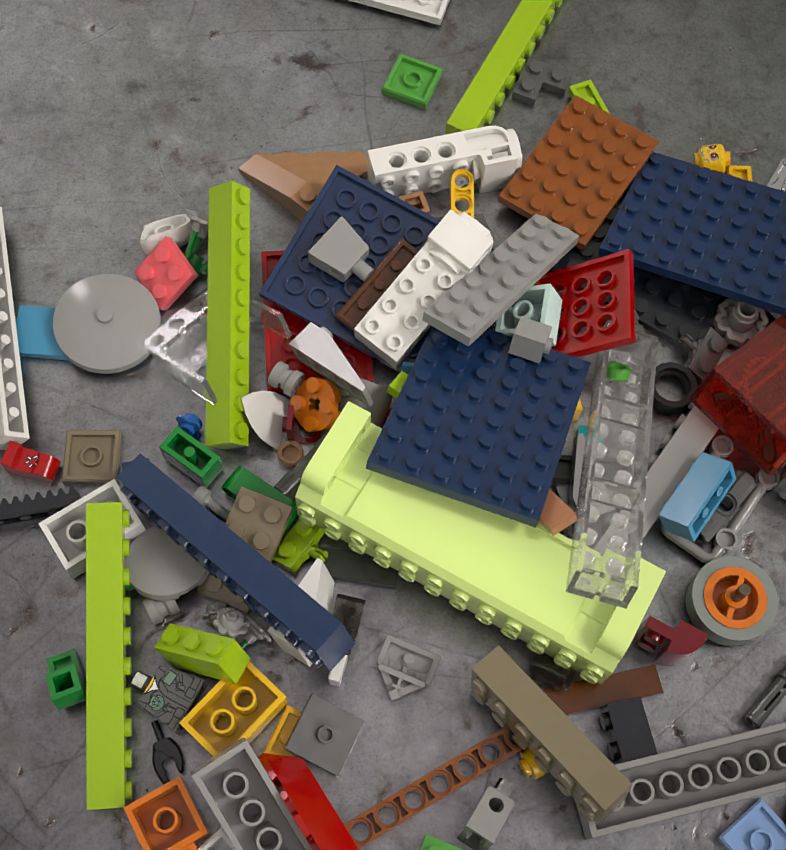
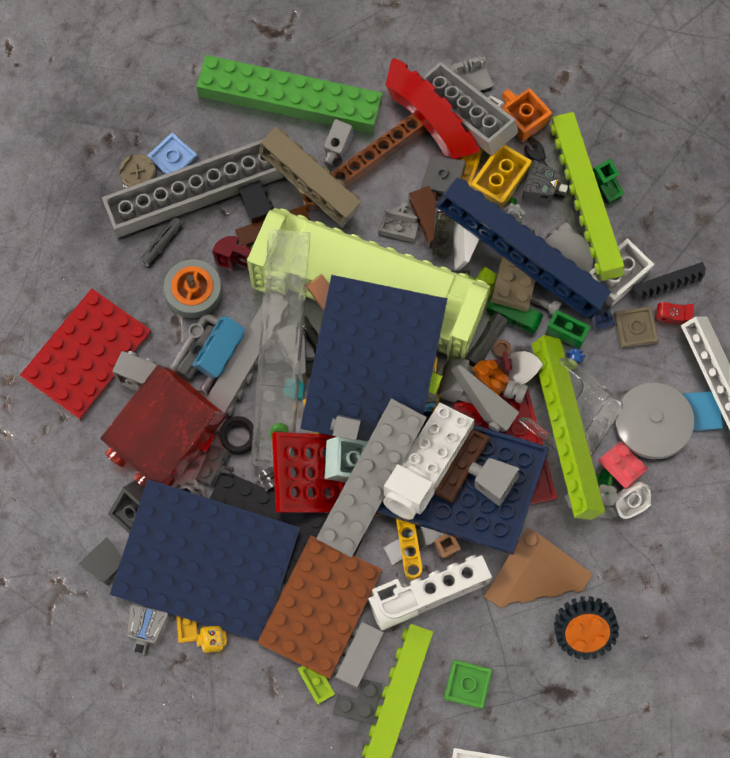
camera: 175 degrees right, 5 degrees up
lime brick [154,623,251,684] -> none
none -> light grey brick [334,622,384,690]
none -> reddish brown slope [408,186,438,248]
none -> wheel [554,596,619,660]

